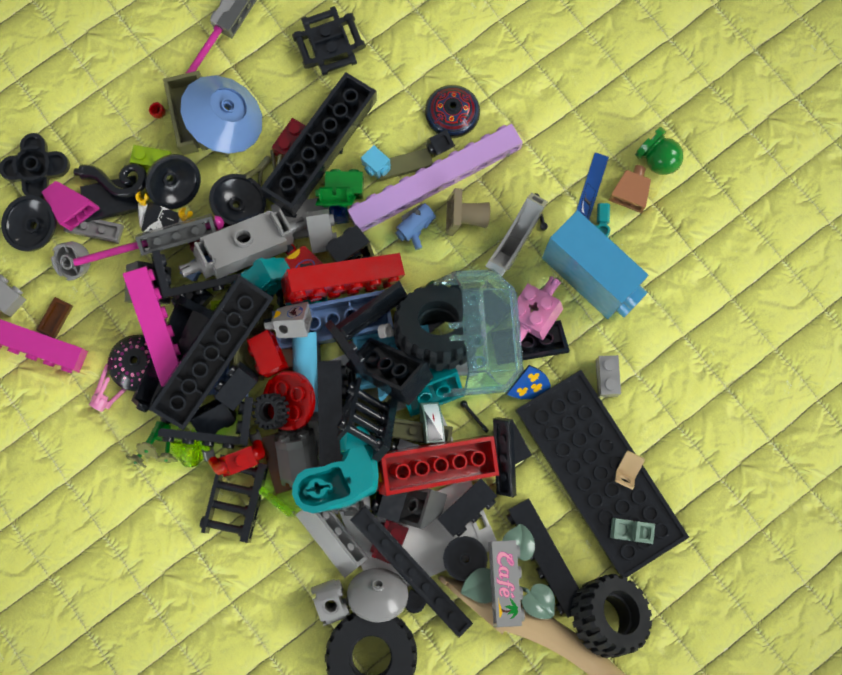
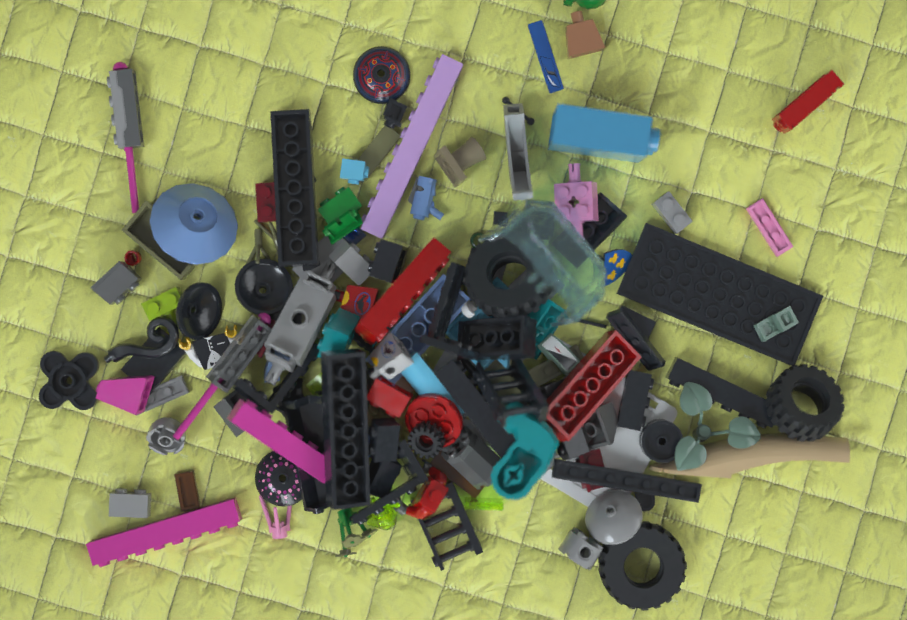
camera: 35 degrees left, 10 degrees up
black dish [1,195,56,252] -> none
black brick [292,6,366,76] -> none
light grey brick [296,509,369,578] -> none
light grey brick [488,540,525,627] -> none
teal bar [595,203,610,237] -> none
tan bracket [615,451,645,490] -> none
none -> dark grey slope [90,261,142,305]
none -> bright pink tile [746,198,793,257]
none -> red door [772,70,845,134]

